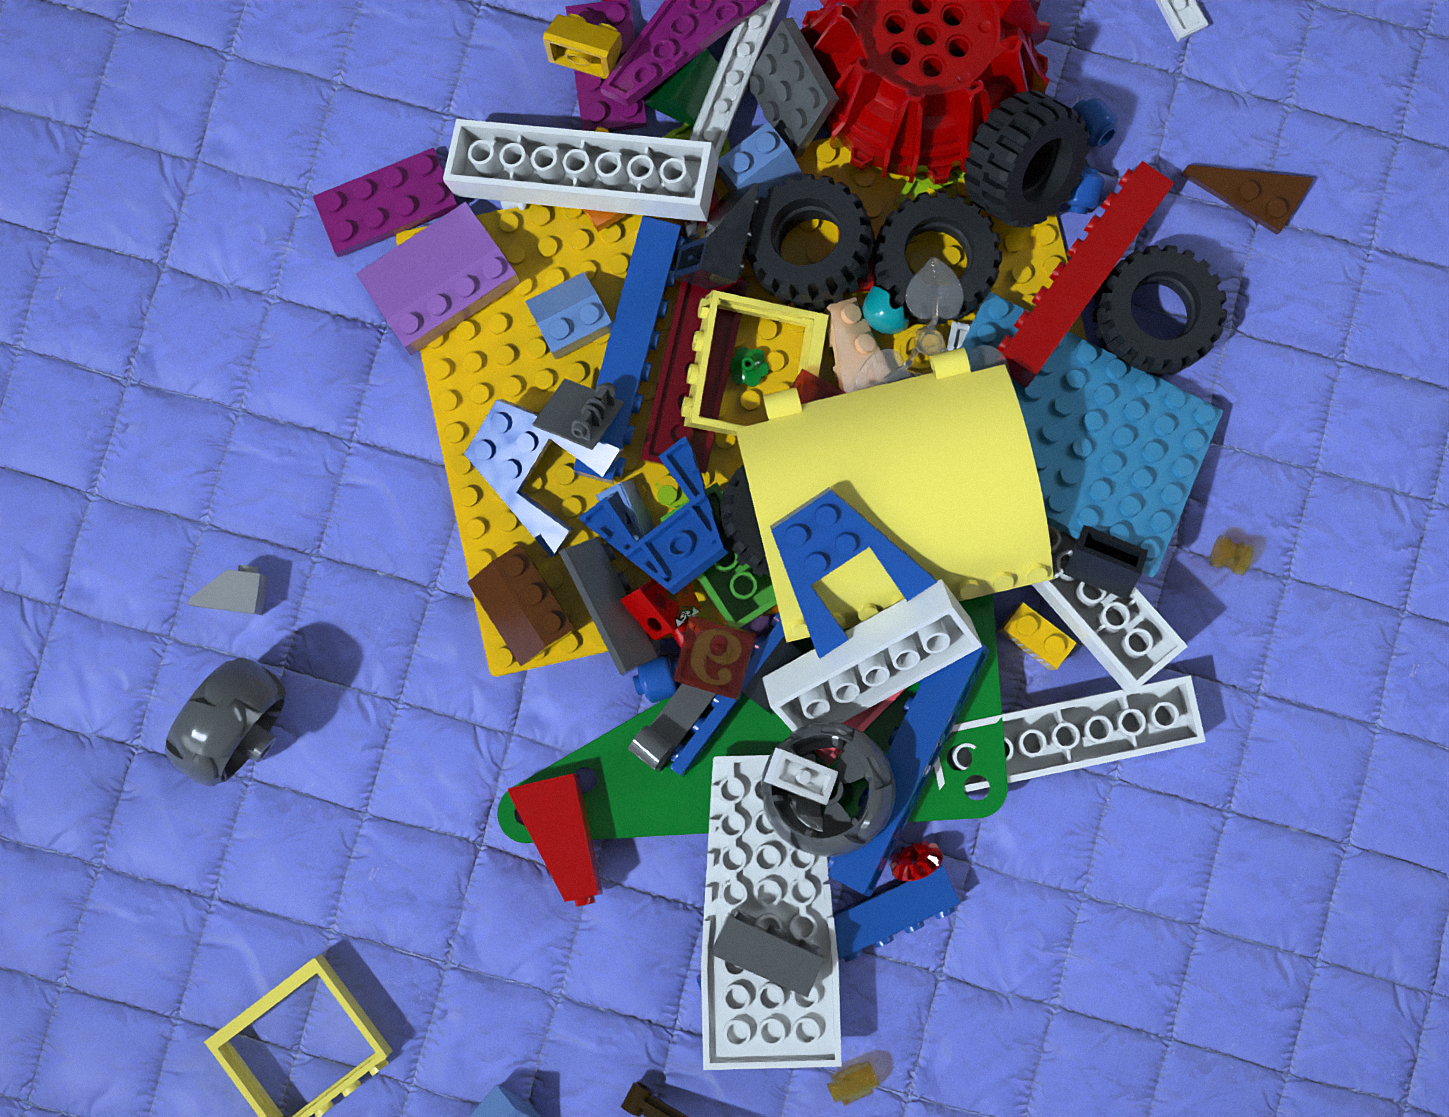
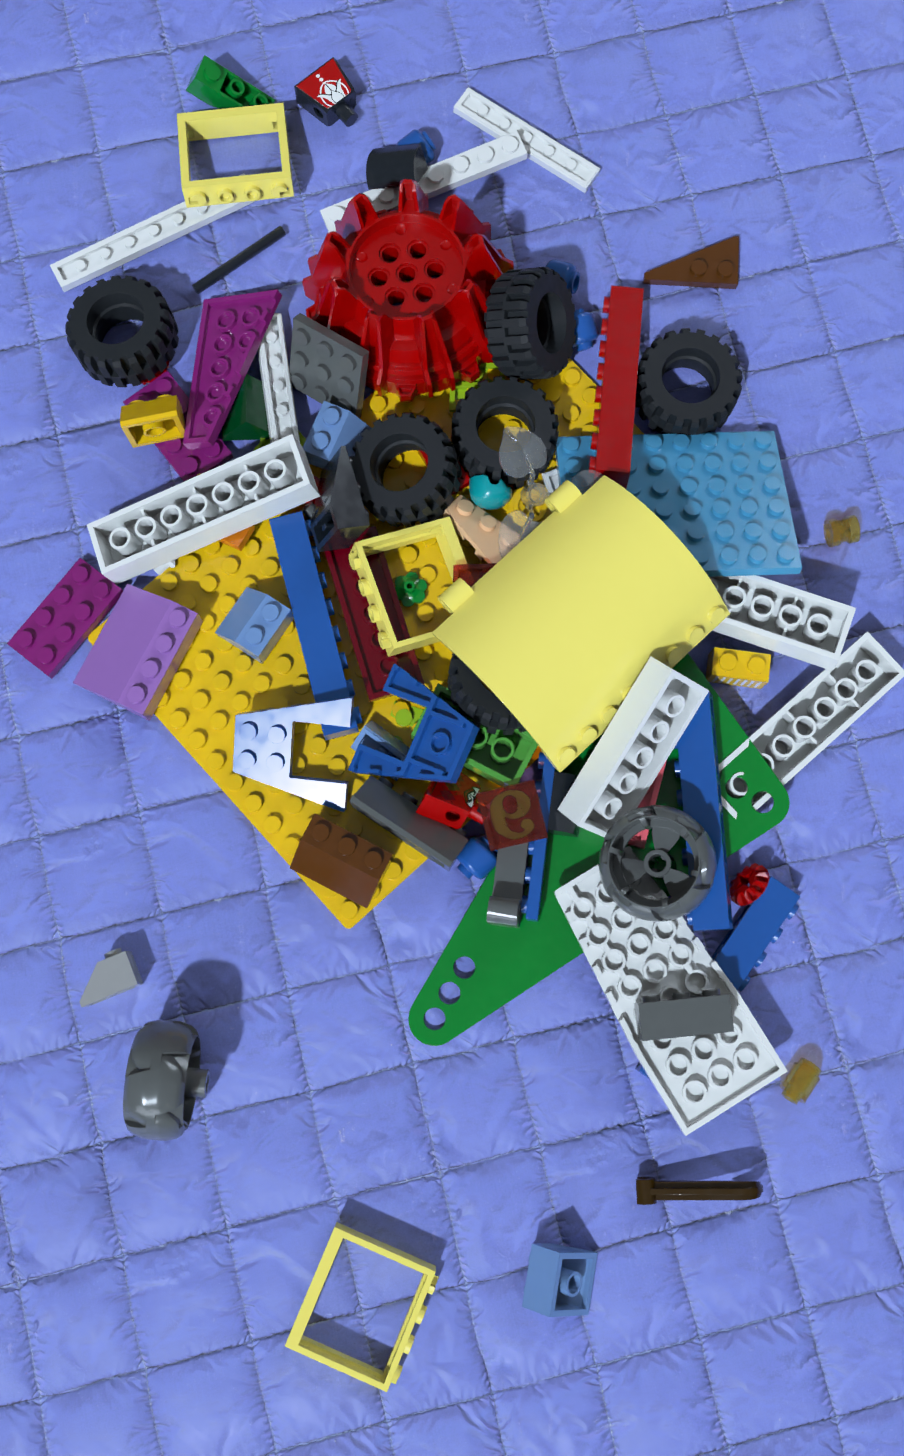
camera: 30 degrees left, 5 degrees down
red slope [508,773,603,907] -> none
dark grey hinge [532,378,624,450] -> none
white plate [764,748,838,805] -> none
blue wing [770,487,937,659] -> none
black brick [1063,525,1148,600] -> none

